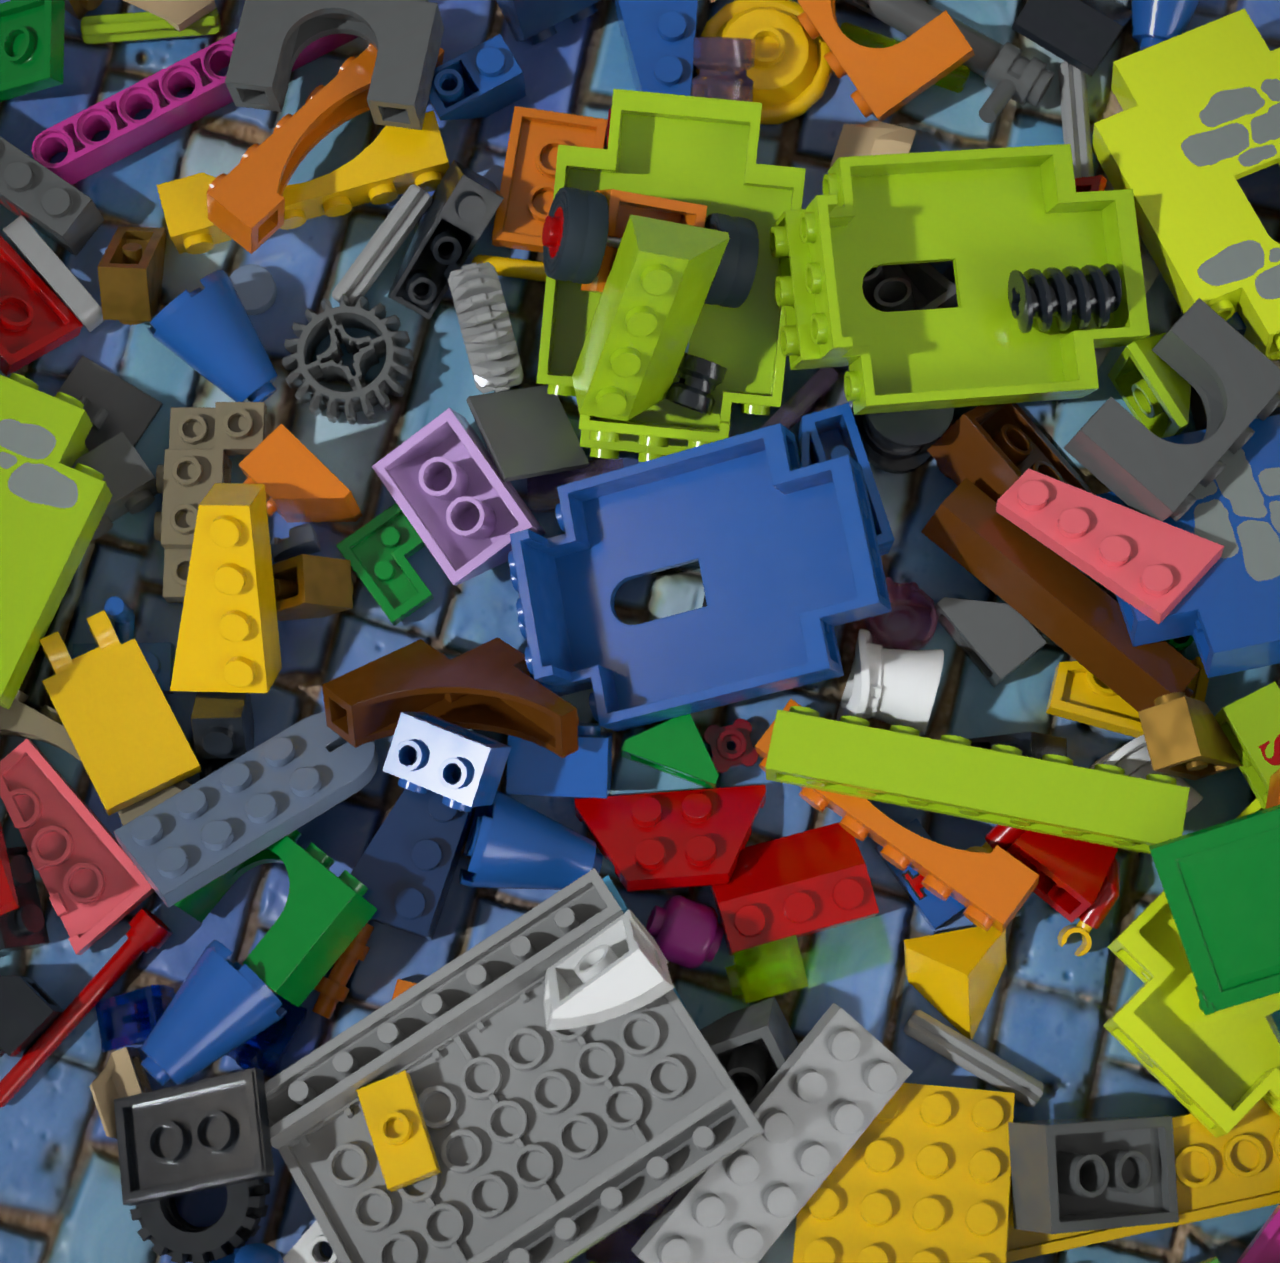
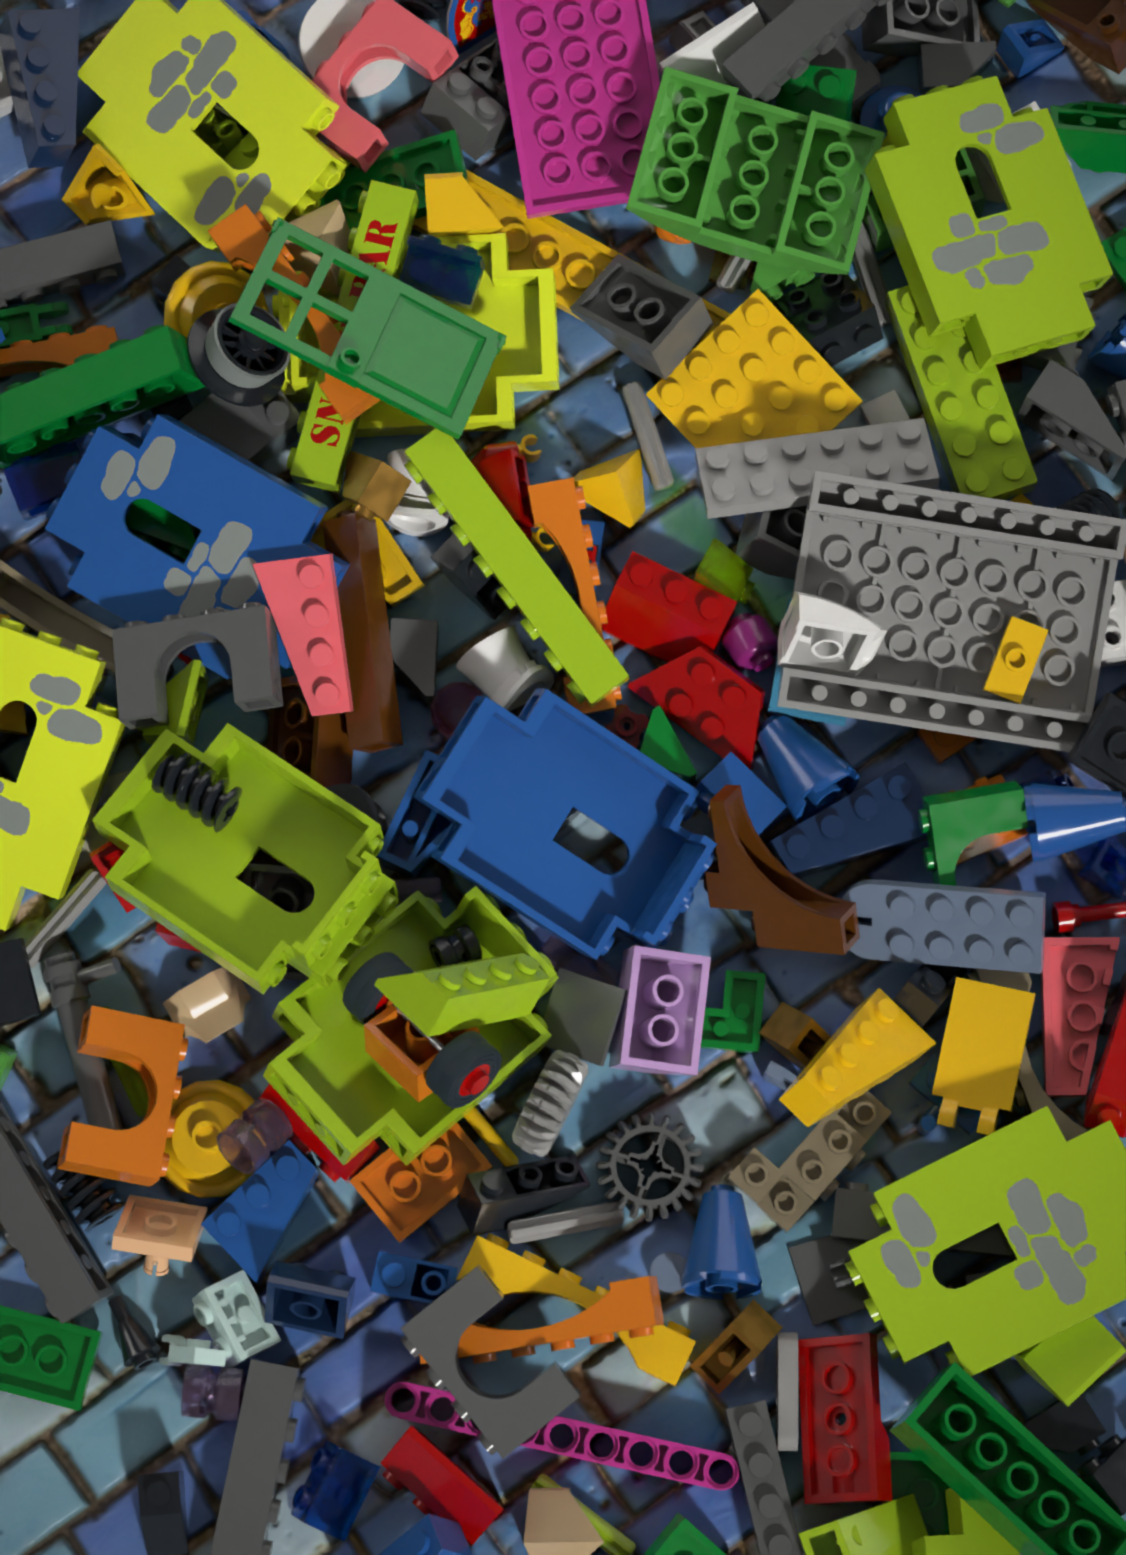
camera: 140 degrees left, 0 degrees up
orange slope [238,423,363,522] -> none
brick [382,712,511,812] -> none

